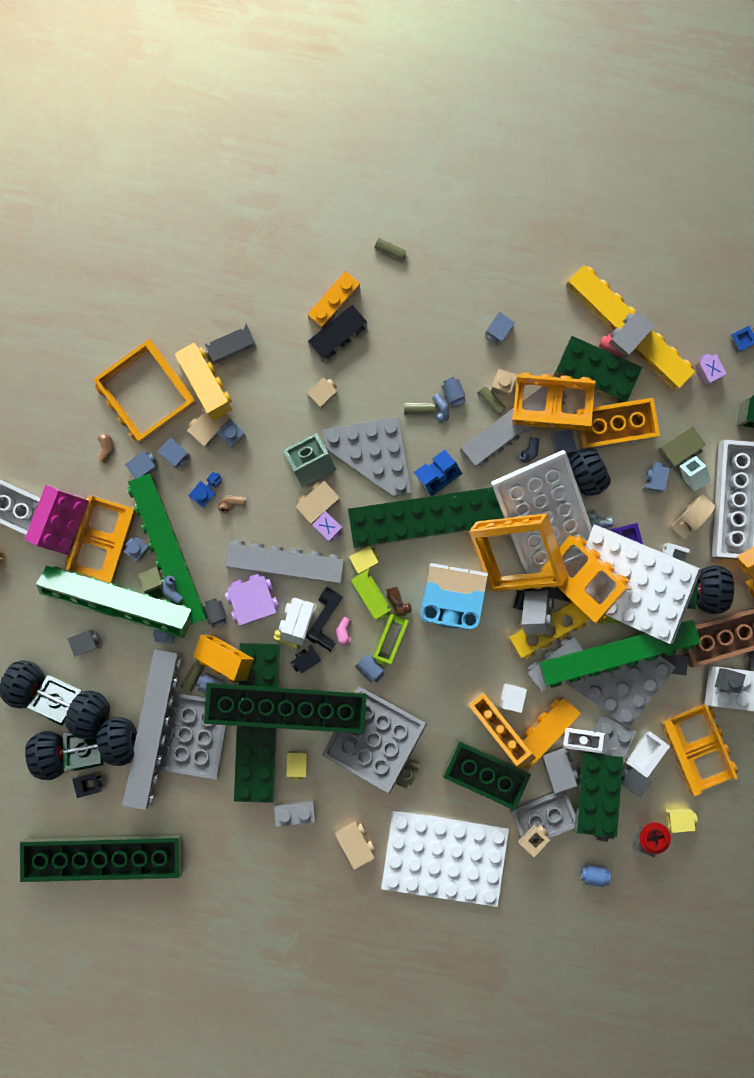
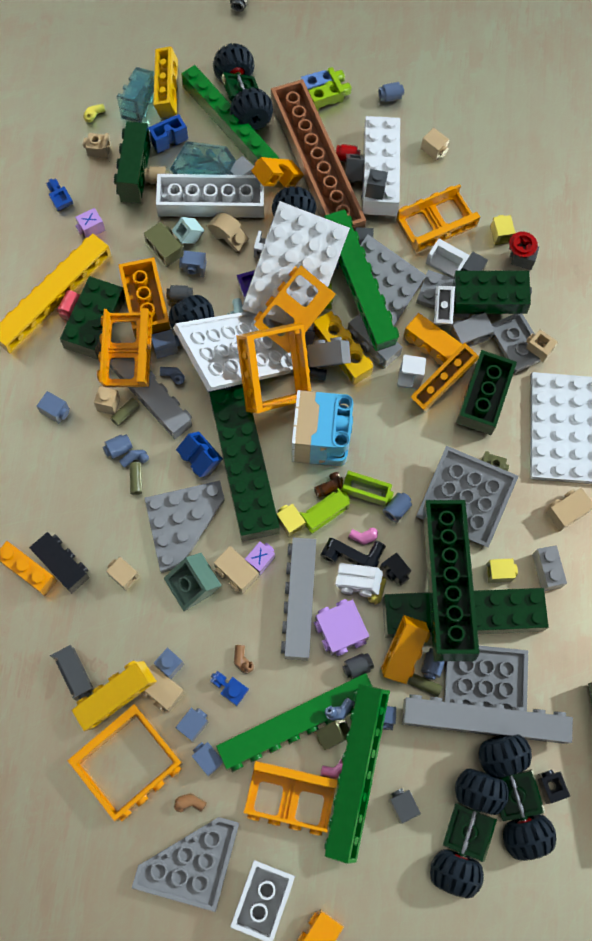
camera: 95 degrees left, 15 degrees down
dark pink brick [24,485,89,555] -> none
sand blue brick [124,535,150,562] -> none
medium blue brick [581,865,611,887] -> none
light grey brick [609,310,655,358] -> none
none -> light grey plate [132,817,239,912]
none -> dark grey brick [166,285,193,304]
none -> bright pink arm [320,759,343,779]

